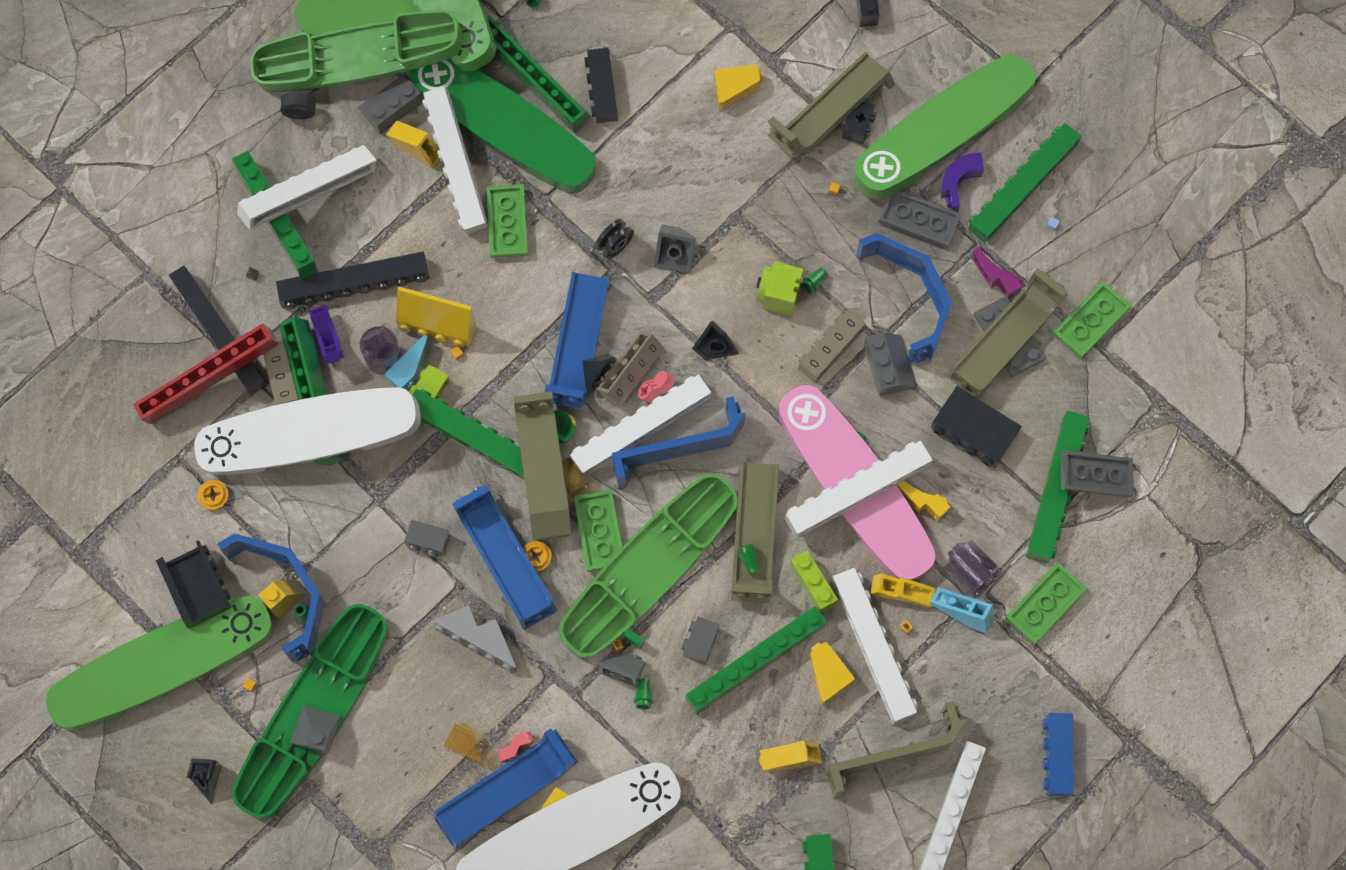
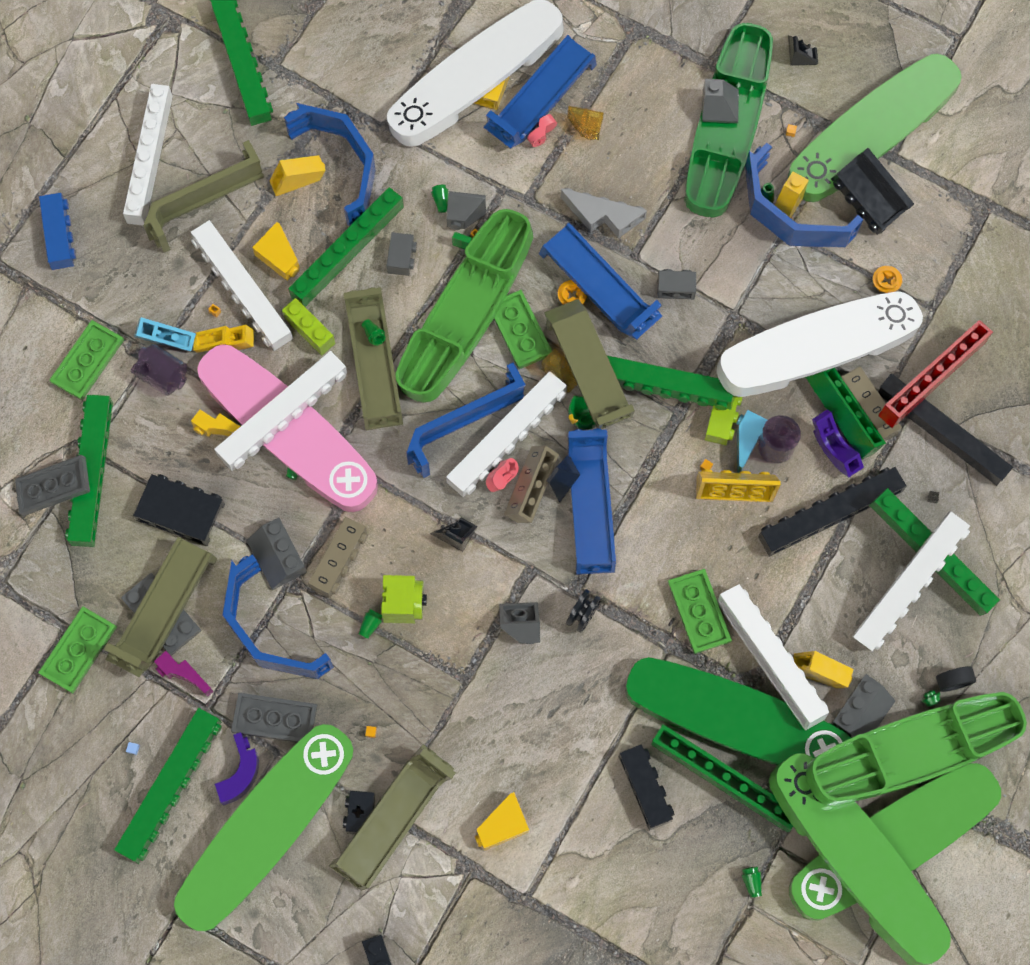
camera: 165 degrees right, 0 degrees up
none -> blue panel [284,103,376,227]
none -> green plate [921,690,941,707]

